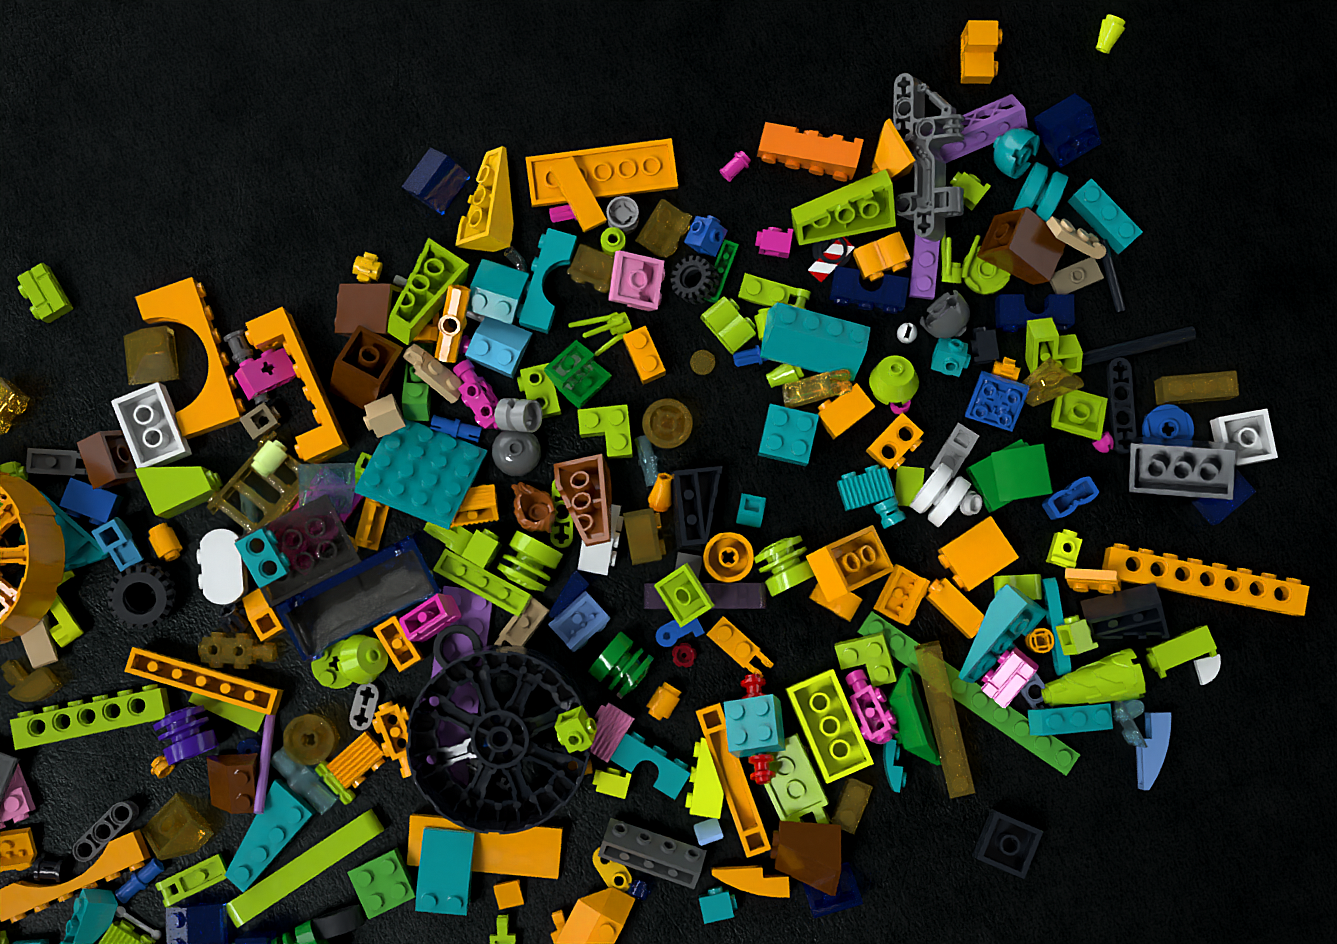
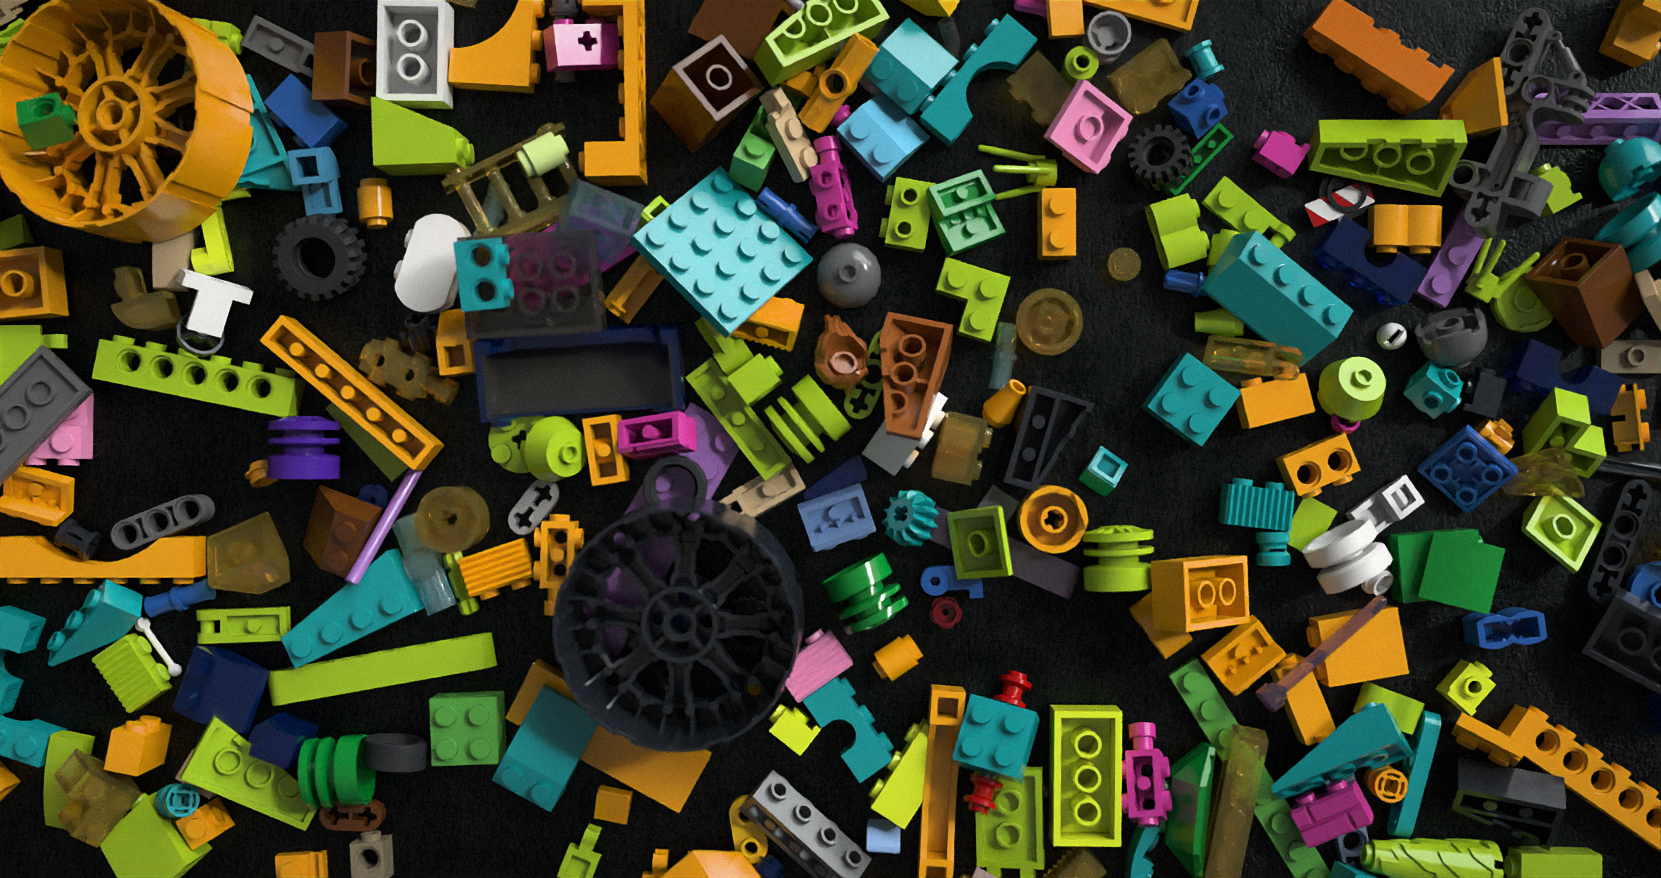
camera: 25 degrees right, 5 degrees up
dark tan brick [239,402,282,442] -> none
tan brick [363,394,405,438] -> none
light grey wheel [495,398,543,432] -> none
lime brick [555,706,597,753] -> none
light orange hinge [706,616,774,678] -> none
dark pink pin [719,151,751,182] -> none
lime plate [835,632,897,687] -> none
lime brick [1055,615,1098,655] -> none
dark pink hinge [1092,431,1114,453] -> none
none -> white piece [175,268,253,357]
none -> teal gear [881,490,940,547]
none -> teal bush [1184,39,1225,82]
none -> piece [1255,595,1387,713]
none -> light orange hinge [1608,383,1650,452]

